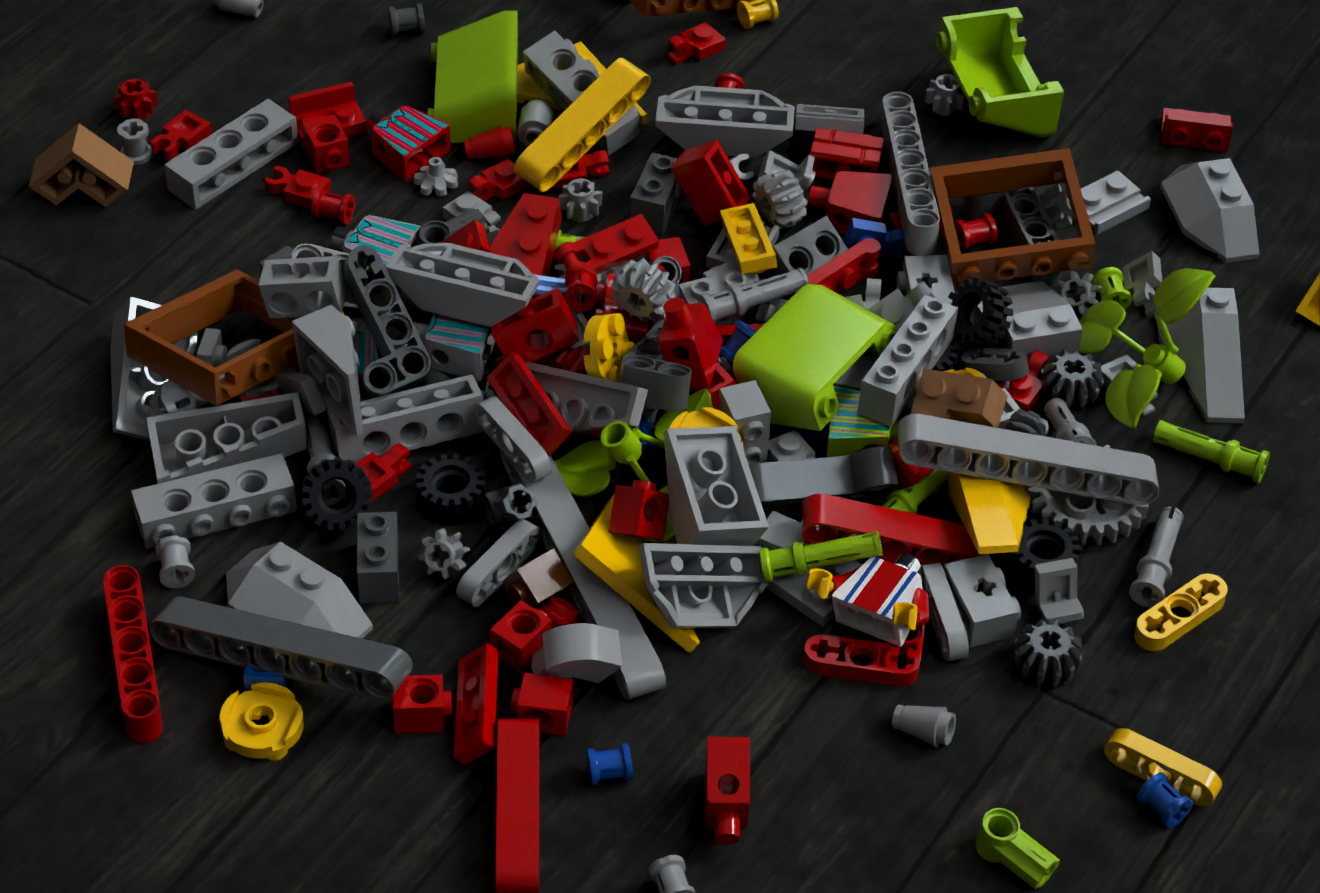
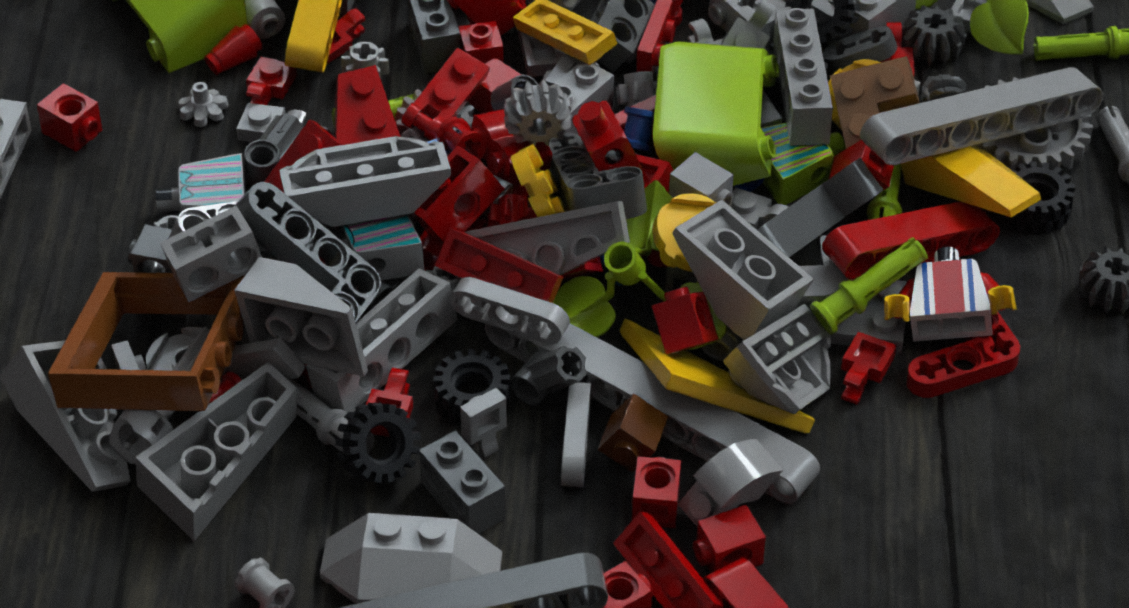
camera: 30 degrees left, 0 degrees up
light grey brick [131,453,297,549] -> none
red plate [265,166,331,209] -> none
red bracket [288,82,367,148] -> none
red bush [311,187,355,225] -> none
red torso [366,106,451,183] -> none
light grey gear [418,528,470,579] -> none
red plate [540,596,579,628] -> none
blue bush [586,743,633,786] -> none
light grey pin [698,268,809,323] -> none
red torso [704,737,750,845] -> none
light grey cone [892,705,956,747] -> none
light grey beam [918,563,969,661] -> none
light grey brick [944,554,1021,648] -> none
light grey bracket [1035,558,1084,625] -> none
light grey pin [1044,398,1097,446] -> none
none -> red brick [459,21,504,64]
none -> light grey plate [460,388,507,459]
none -> red plate [841,332,897,404]

